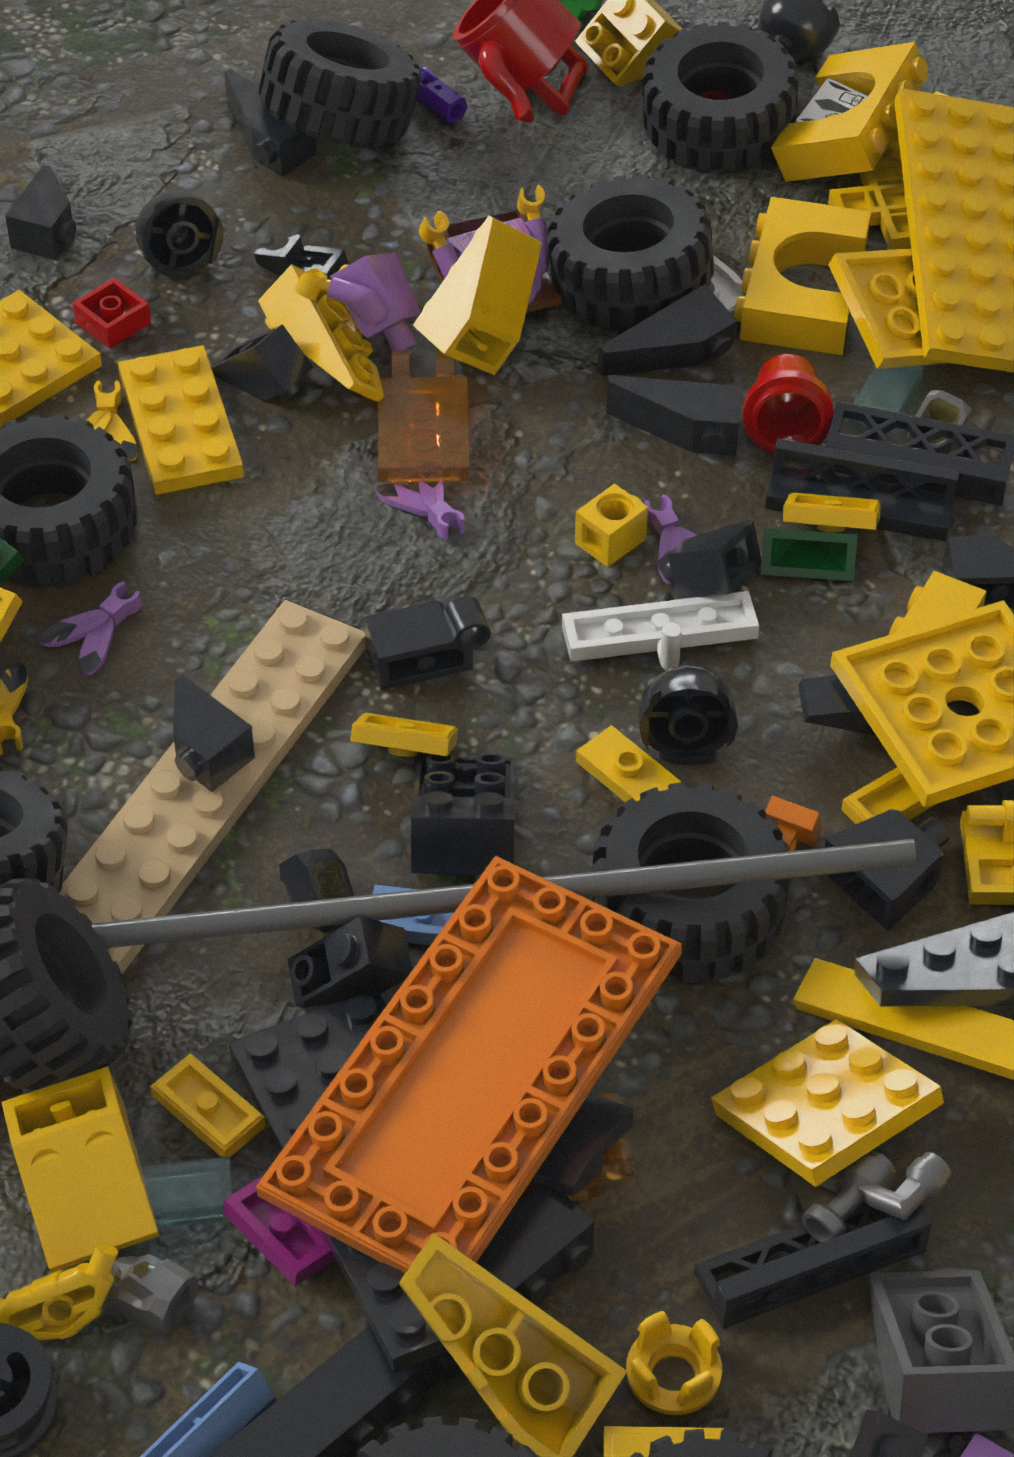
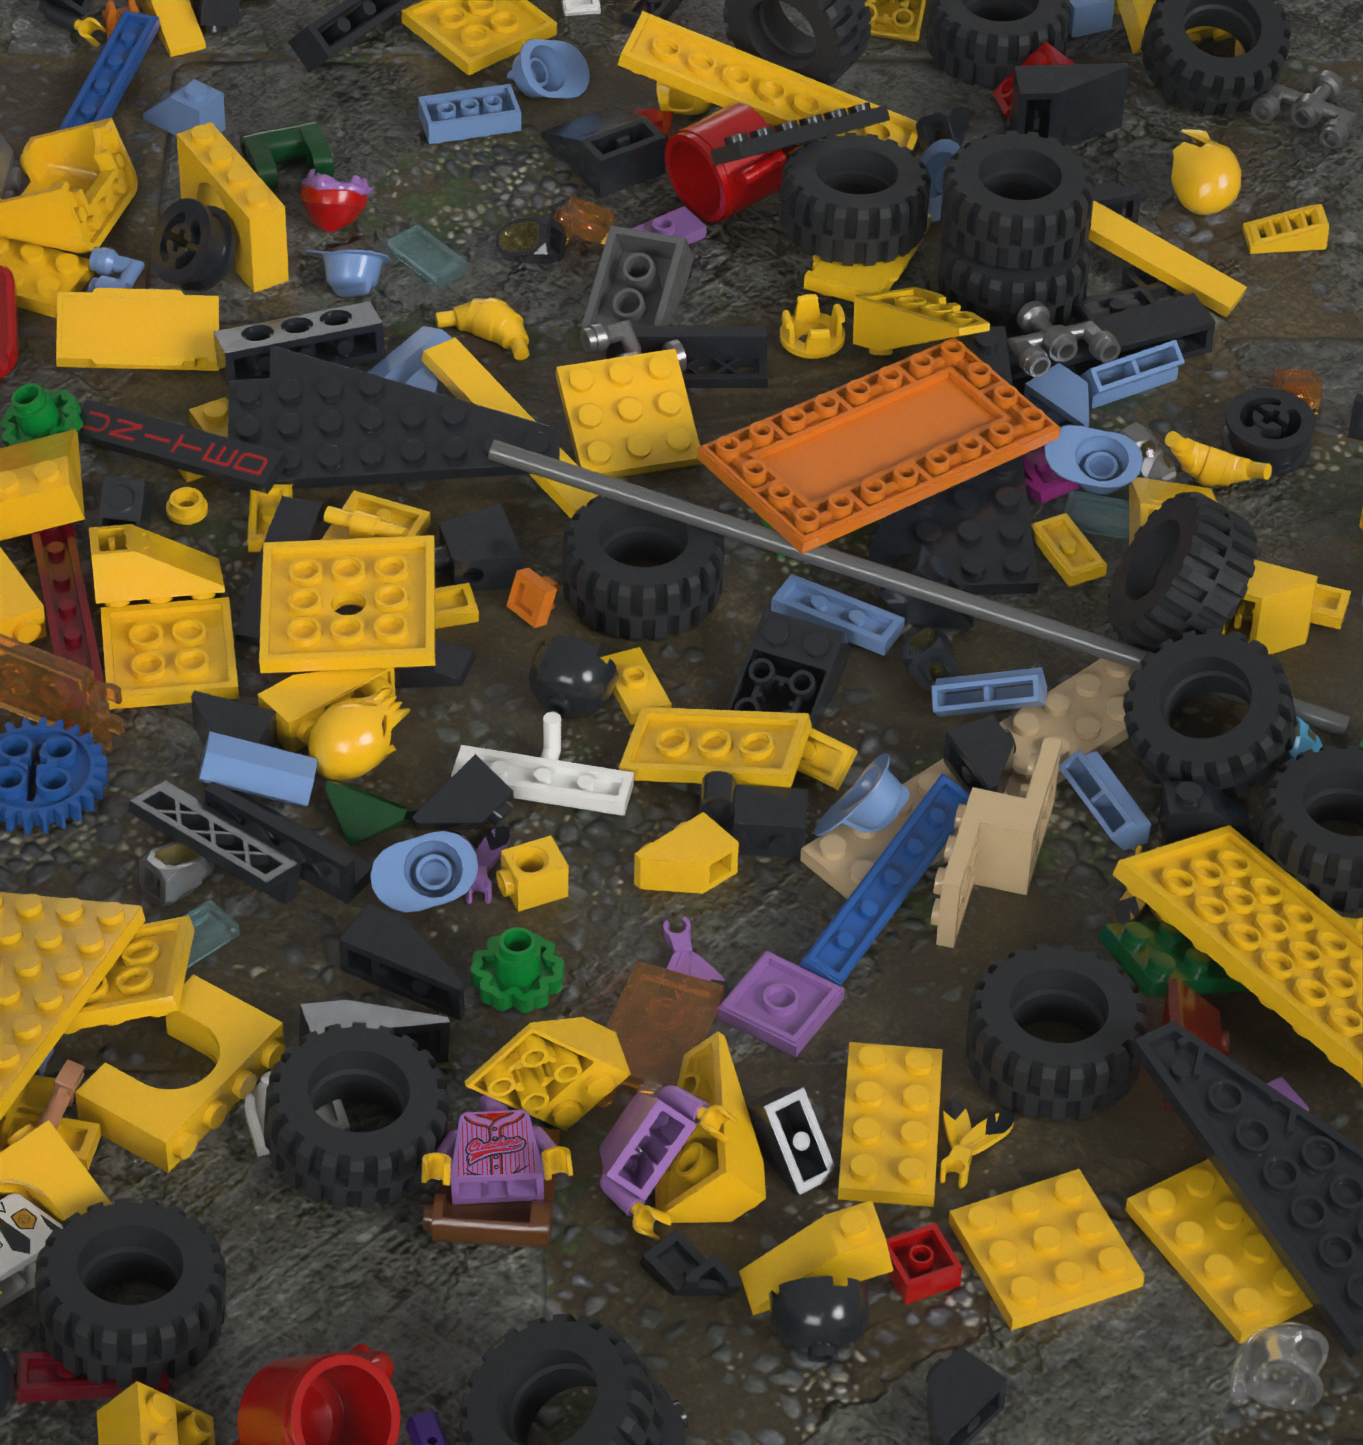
camera: 160 degrees left, 5 degrees down
medium lavender piece [39,581,142,675] -> none
red piece [743,354,834,453] -> none
yellow plate [783,492,881,532] -> none
none -> nougat bar [35,1060,85,1129]
none -> medium blue piece [197,731,318,808]
none -> yellow helmet [308,688,411,781]
none -> medium blue piece [370,831,478,913]
none -> green plant [471,927,565,1013]
none -> yellow plate [619,707,812,788]
none -> yellow slope [634,812,739,894]
none -> medium lavender tile [717,950,845,1057]
none -> yellow slope [739,1200,893,1315]
none -> blue tile [799,773,970,986]
none -> medium blue piece [814,753,910,836]
none -> tan bracket [930,737,1062,948]
none -> medium blue piece [931,667,1048,717]
none -> flat silver piece [1007,301,1121,378]
none -> medium blue slope [1024,363,1089,428]
none -> medium blue piece [1044,425,1143,495]
none -> medium blue piece [1059,749,1151,851]

